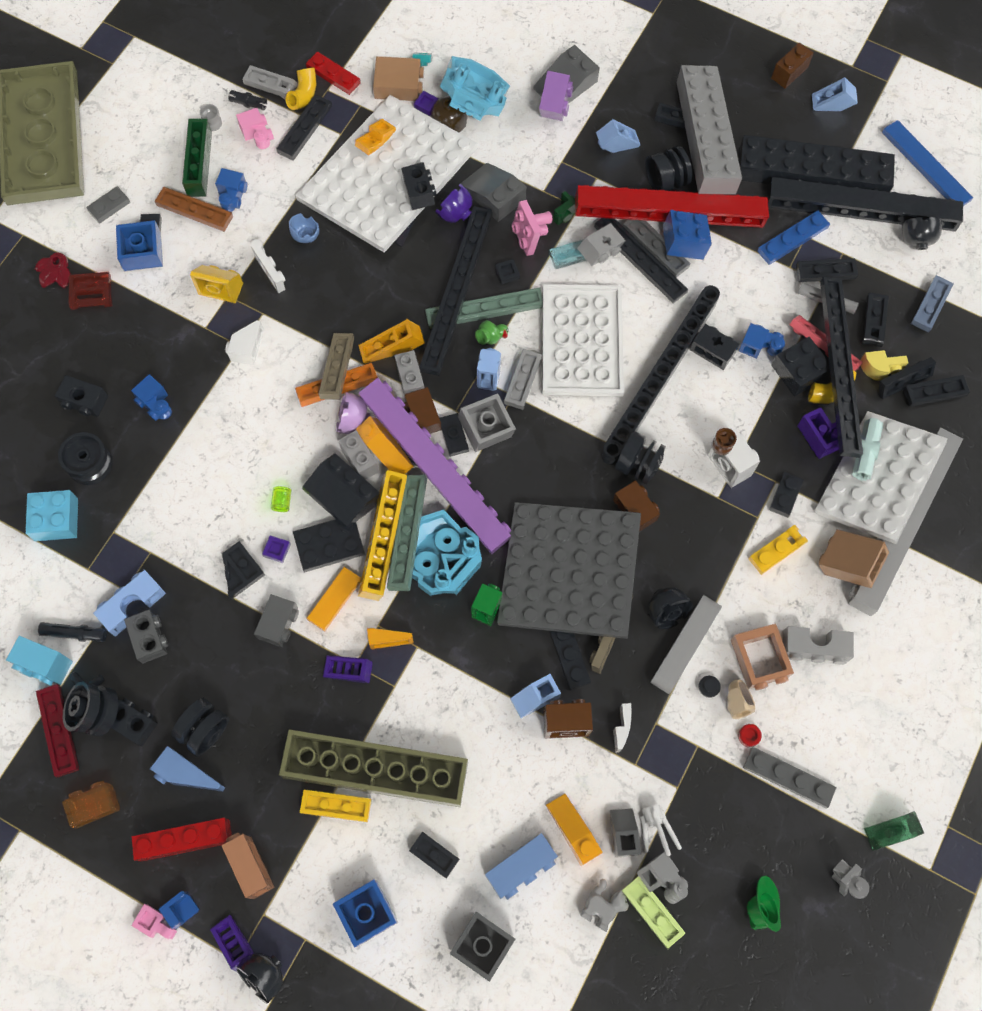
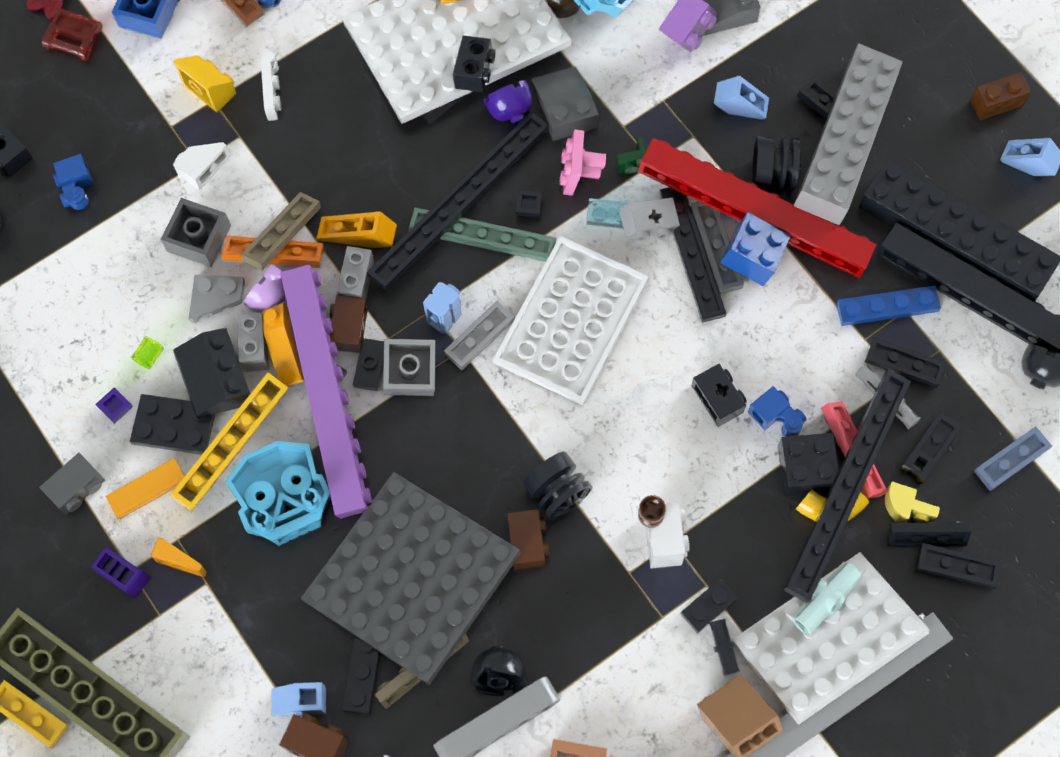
camera: 30 degrees right, 0 degrees up
black wing [222,541,265,600] -> none
medium blue hair [289,213,319,243] -> none
sand green tile [387,475,427,591] -> none
green brick [471,584,502,626] -> none
bright green animal [475,320,509,345] -> none
black beam [602,285,720,465] -> none
yellow plate [748,525,808,575] -> none
dark purple brick [797,407,839,459] -> none
none -> dark grey brick [161,198,231,267]
none -> light grey wing [189,275,245,322]
none -> black pin [709,619,740,676]

